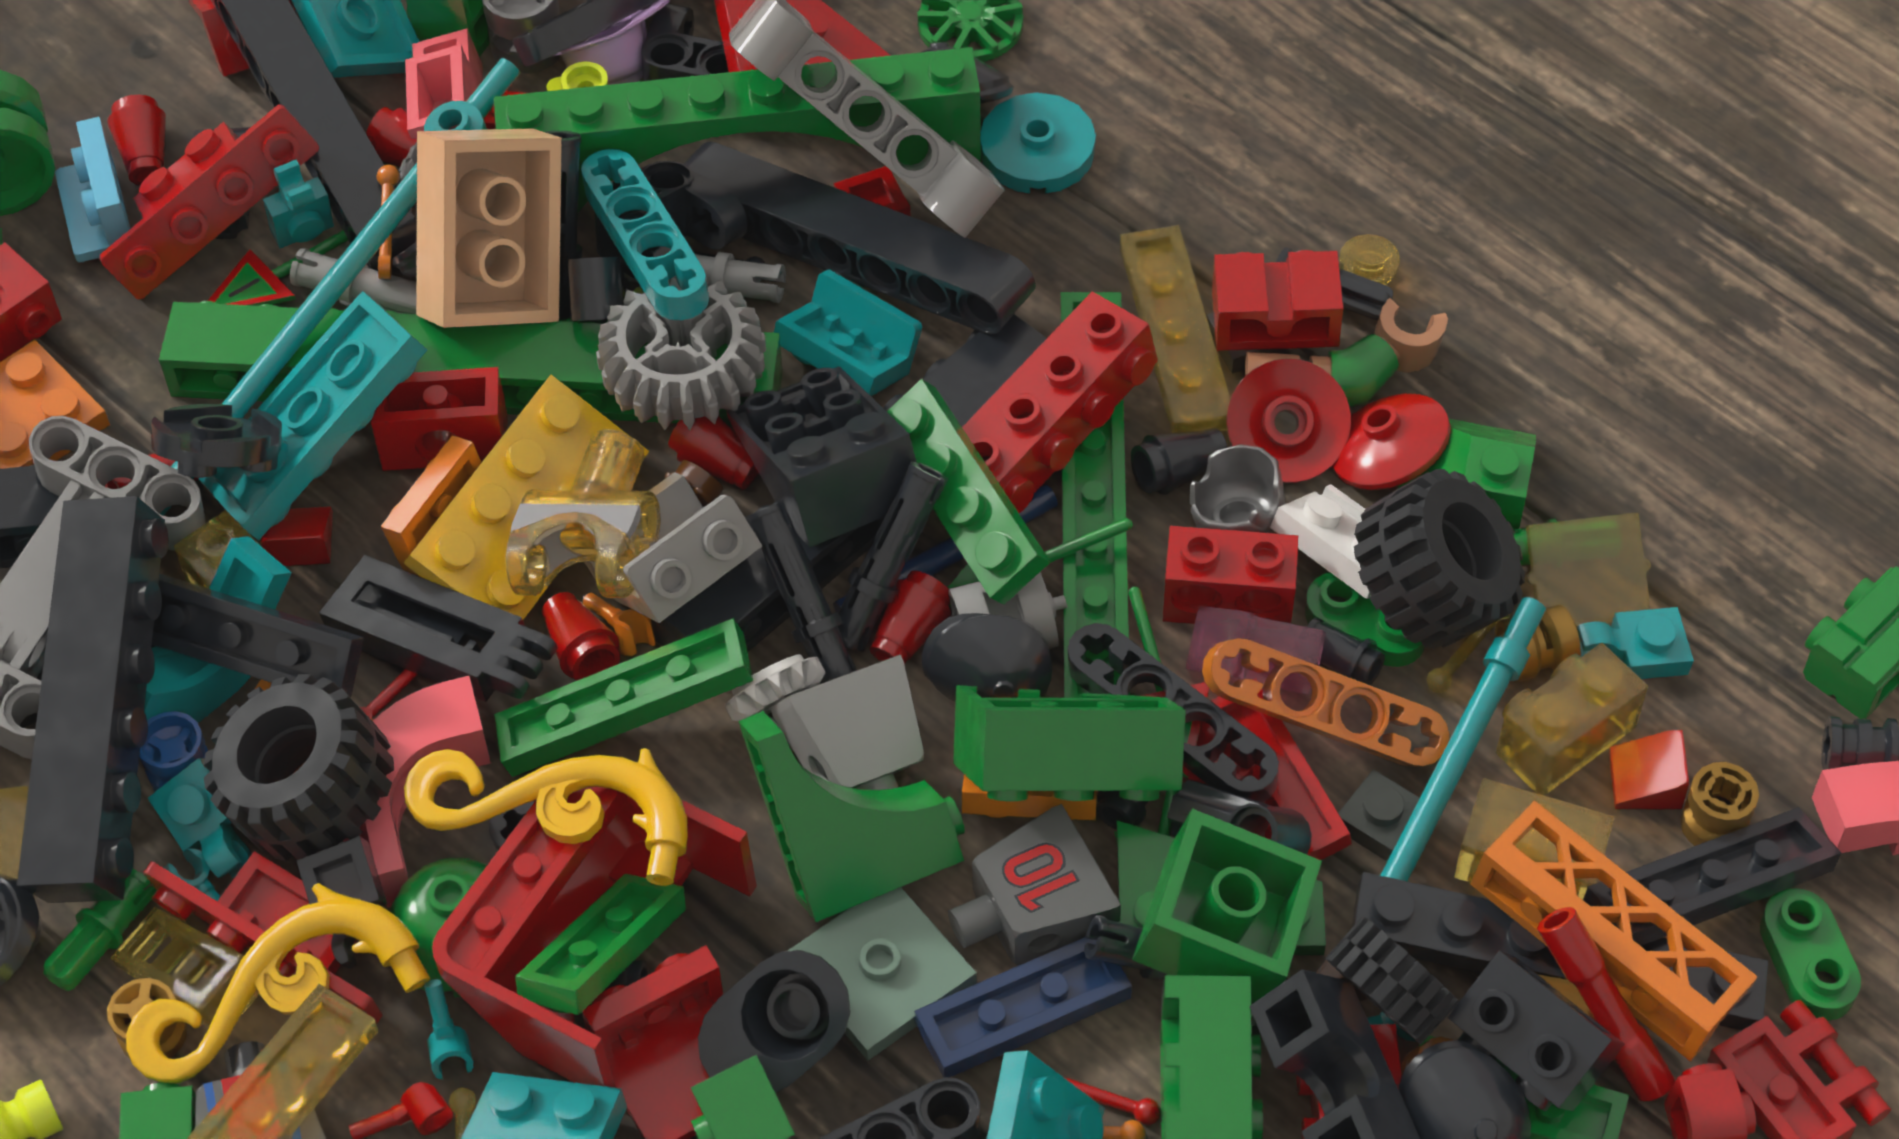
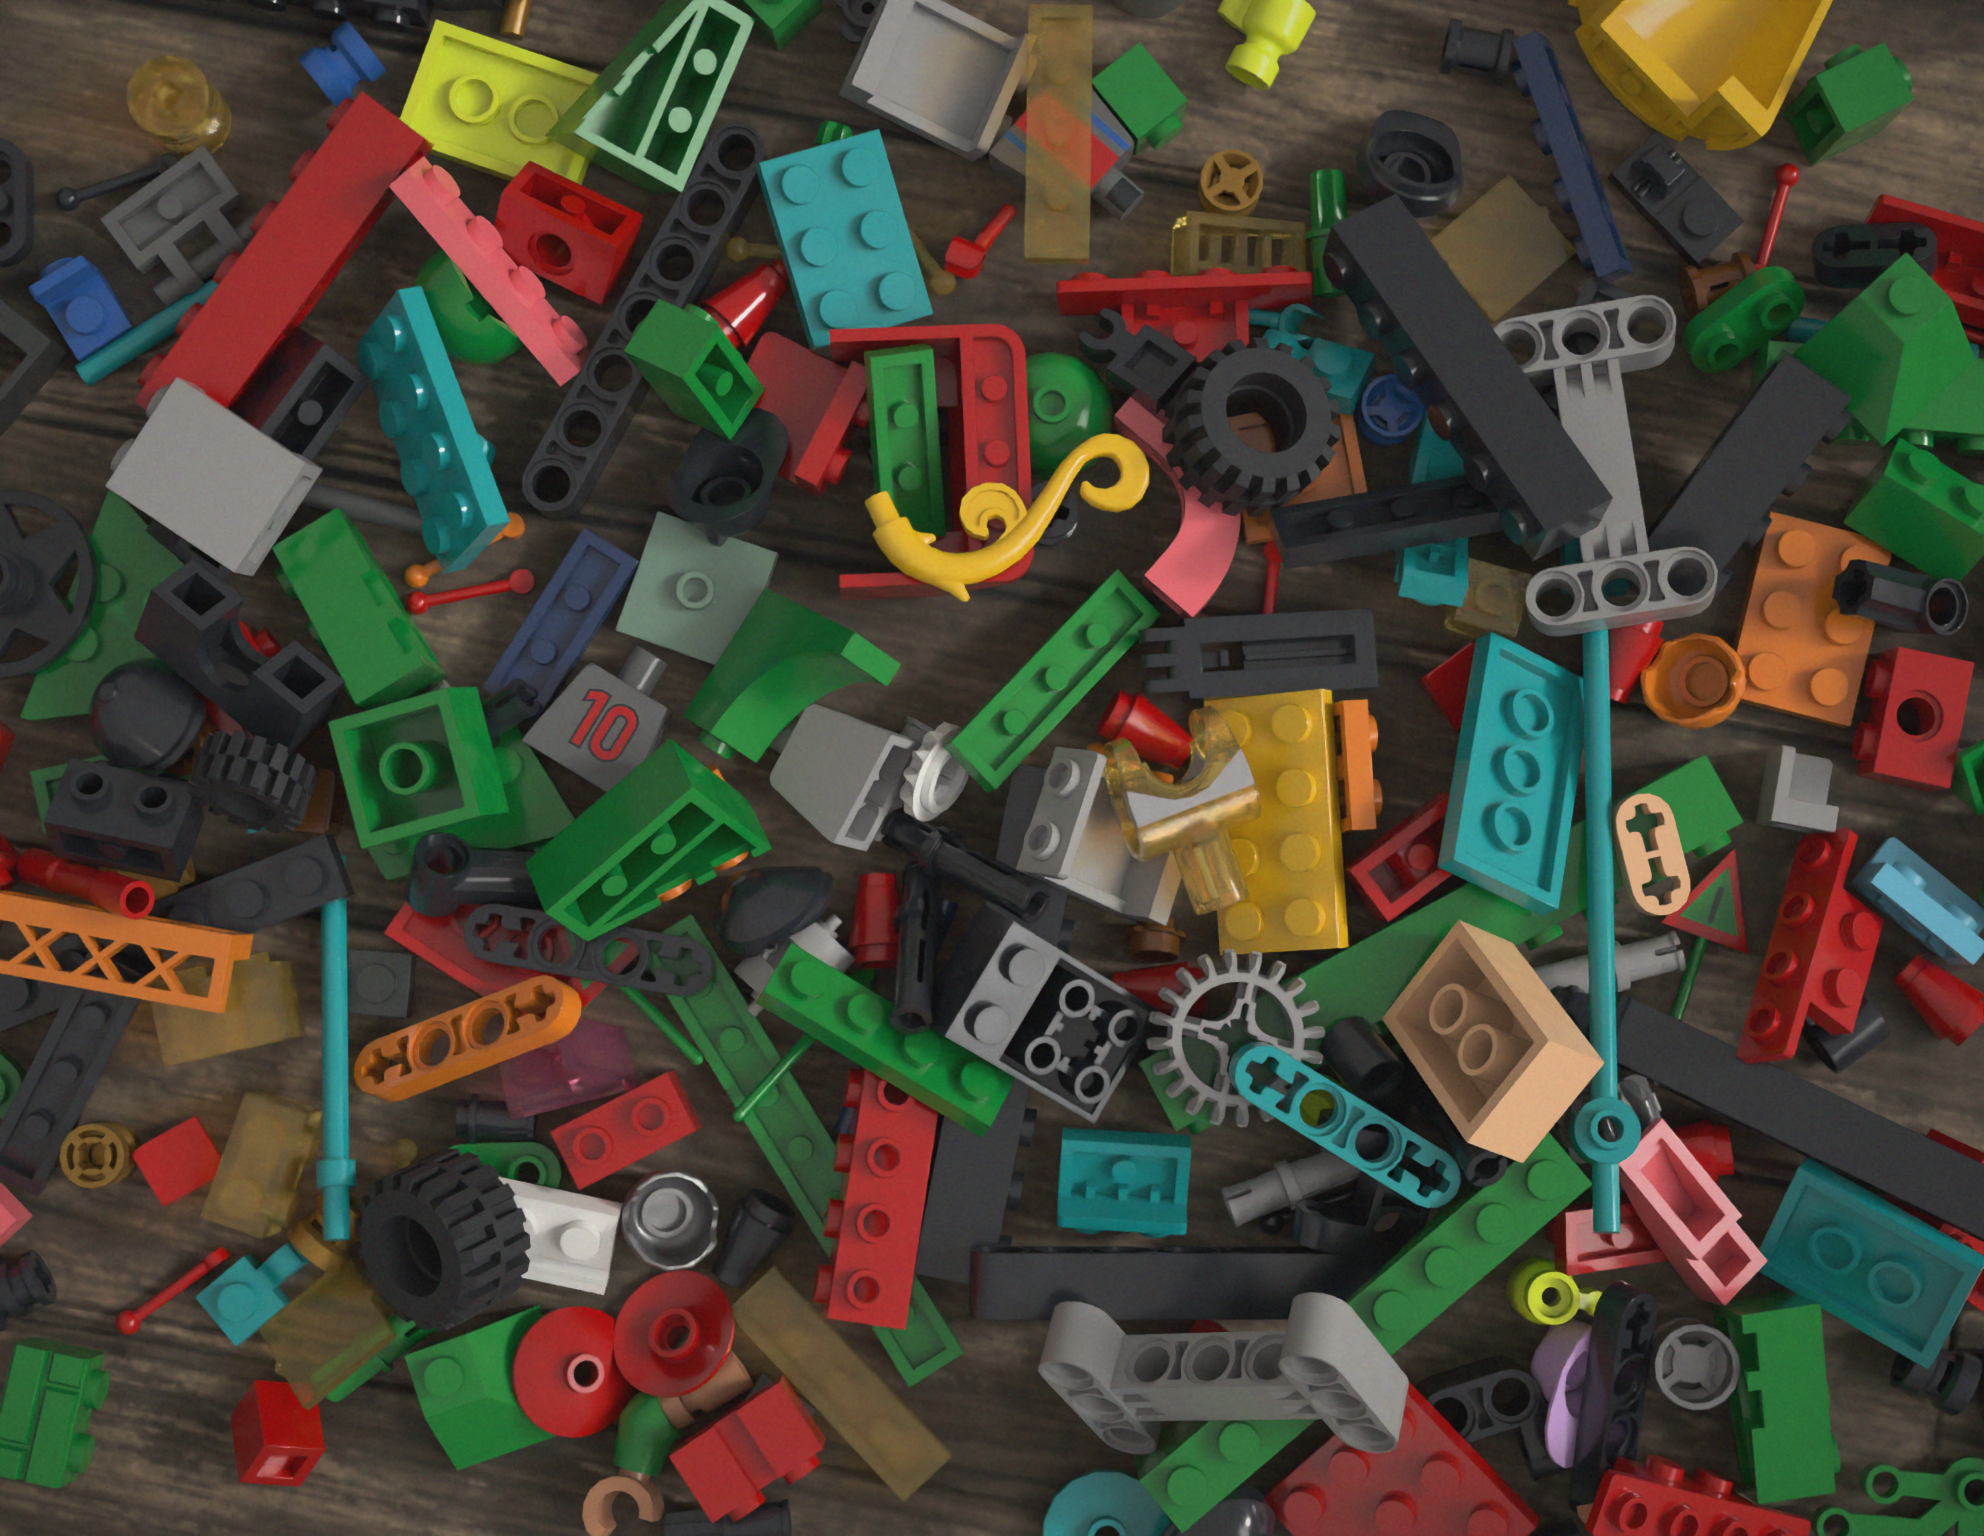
camera: 150 degrees right, 30 degrees up
yellow plant [126,883,430,1084] -> none
black plate [151,404,282,478] -> none
teal plate [263,160,334,249] -> none
orange hinge [376,165,400,280] -> none
teal hand [424,979,473,1080] -> none
none -> red hinge [115,1246,231,1335]
none -> red panel [231,1380,325,1487]
none -> light nougat beam [1612,794,1691,916]
none -> orange hair [1640,632,1747,730]
none -> light grey panel [1755,745,1839,834]

